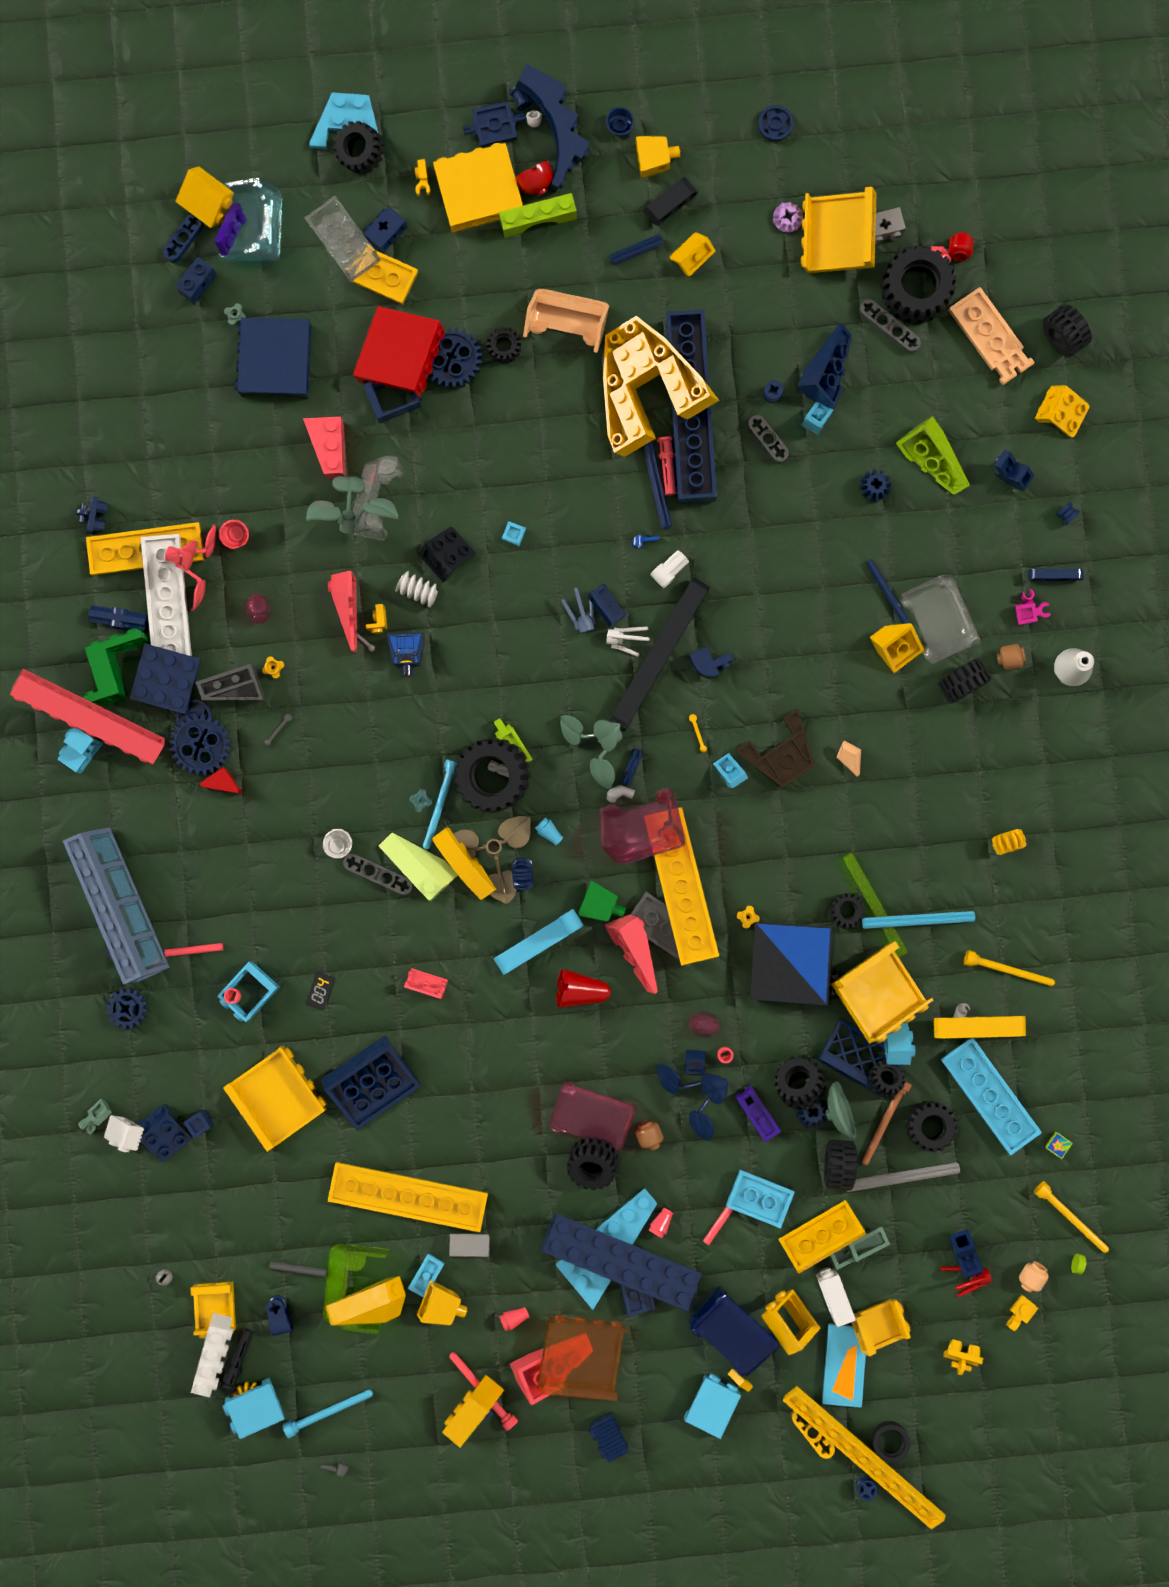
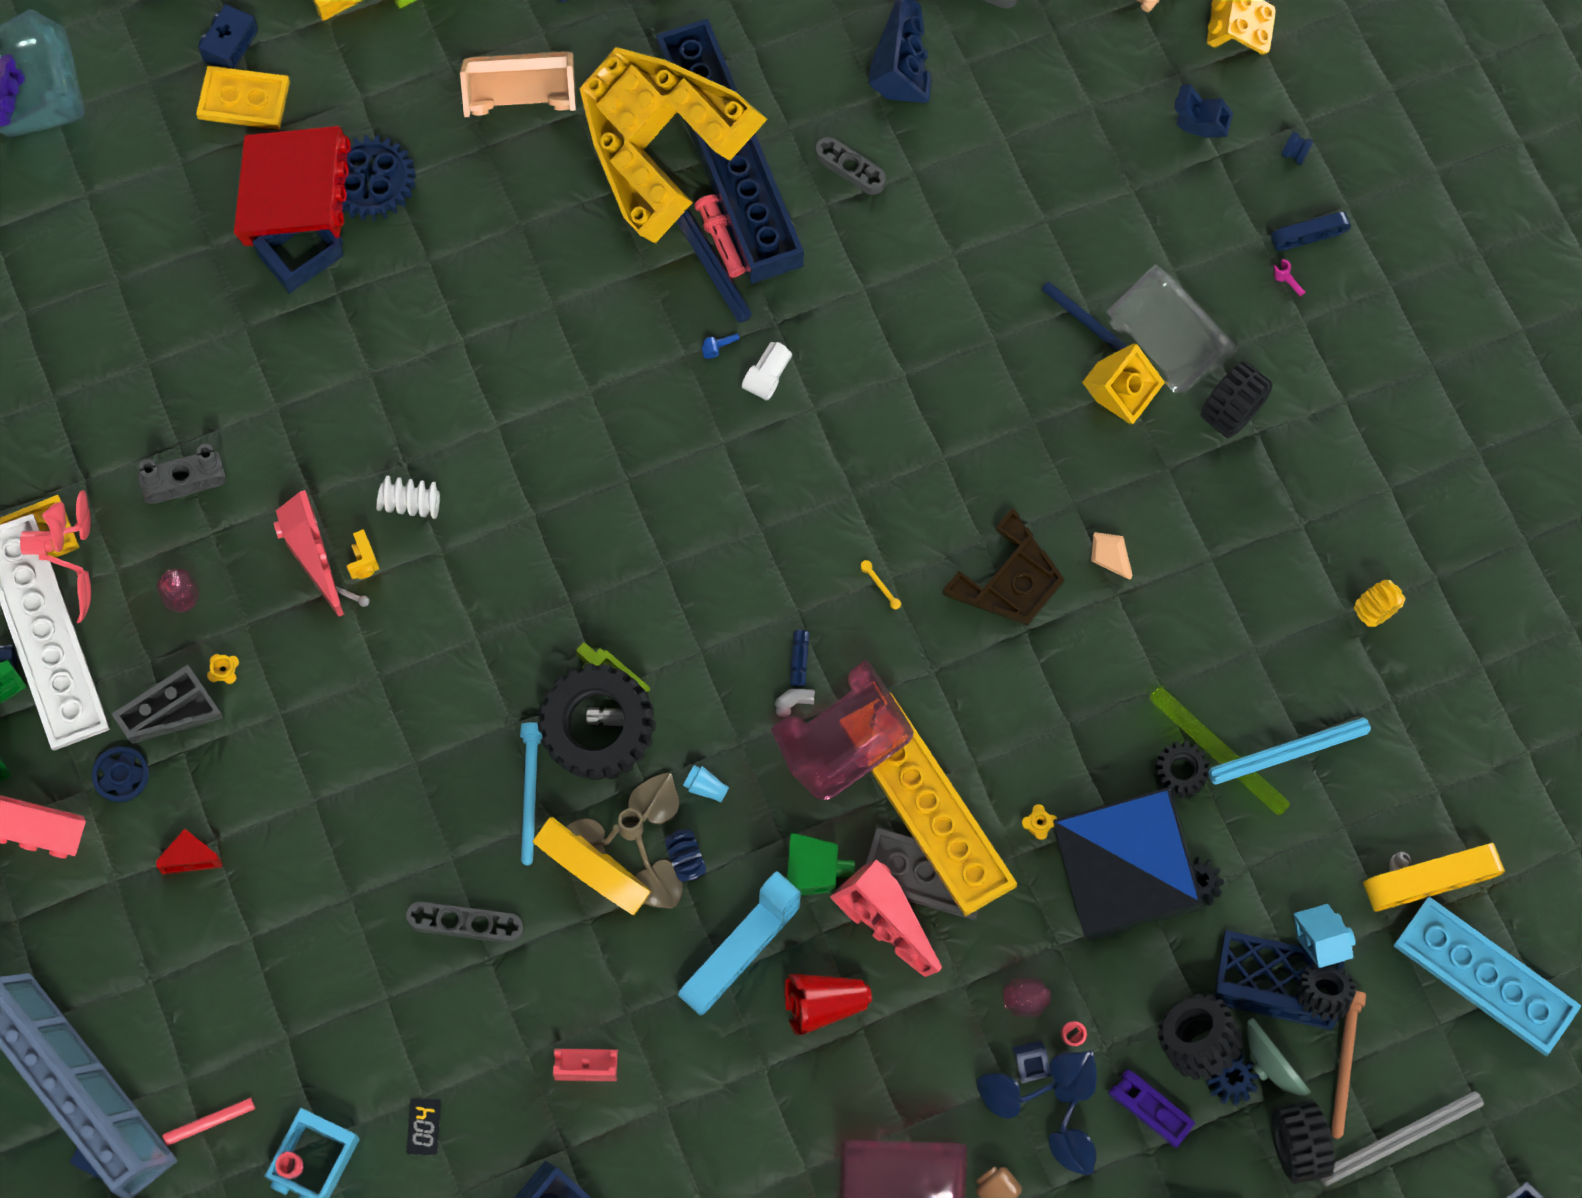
camera: 25 degrees left, 15 degrees down
dark blue plate [130,643,202,714] -> none
dark blue gear [169,714,233,776] -> none
coral hair [219,520,249,549] -> none
sand green plate [224,304,246,325] -> none
dark blue panel [235,317,312,399] -> none
dark grey hinge [264,714,292,747] -> none
coral wedge [303,417,346,479] -> none
clear brick [304,196,381,283] -> none
sand green plant [306,476,398,534] -> none
white hair [323,829,352,859] -> none
clear windscreen [353,455,403,541] -> none
yellowish green wedge [379,833,458,901] -> none
torso [387,633,425,677] -> none
clear light blue plate [409,789,432,812] -> none
black bracket [419,527,476,583] -> none
black tyre [487,326,521,364] -> none
medium azure tile [502,521,526,547] -> none
sand green plant [560,715,622,789] -> none
sand blue plant [562,588,596,633] -> none
dark blue hinge [588,583,627,628] -> none
white plant [607,627,650,657] -> none
black beam [609,577,710,732] -> none
dark blue brick [689,647,734,678] -> none
medium azure slope [713,753,748,788] -> none
dark blue wheel [763,380,783,403] -> none
medium azure slope [802,401,833,435] -> none
yellow panel [831,941,933,1044] -> none
dark blue gear [859,469,892,502] -> none
lime wedge [896,416,970,495] -> none
black tyre [905,1101,958,1152] -> none
yellow piece [963,950,1055,986] -> none
medium nougat head [997,644,1026,670] -> none
dark pink plate [1015,602,1051,625] -> none
white cone [1054,648,1094,686] -> none
none -> dark grey piece [137,444,226,504]

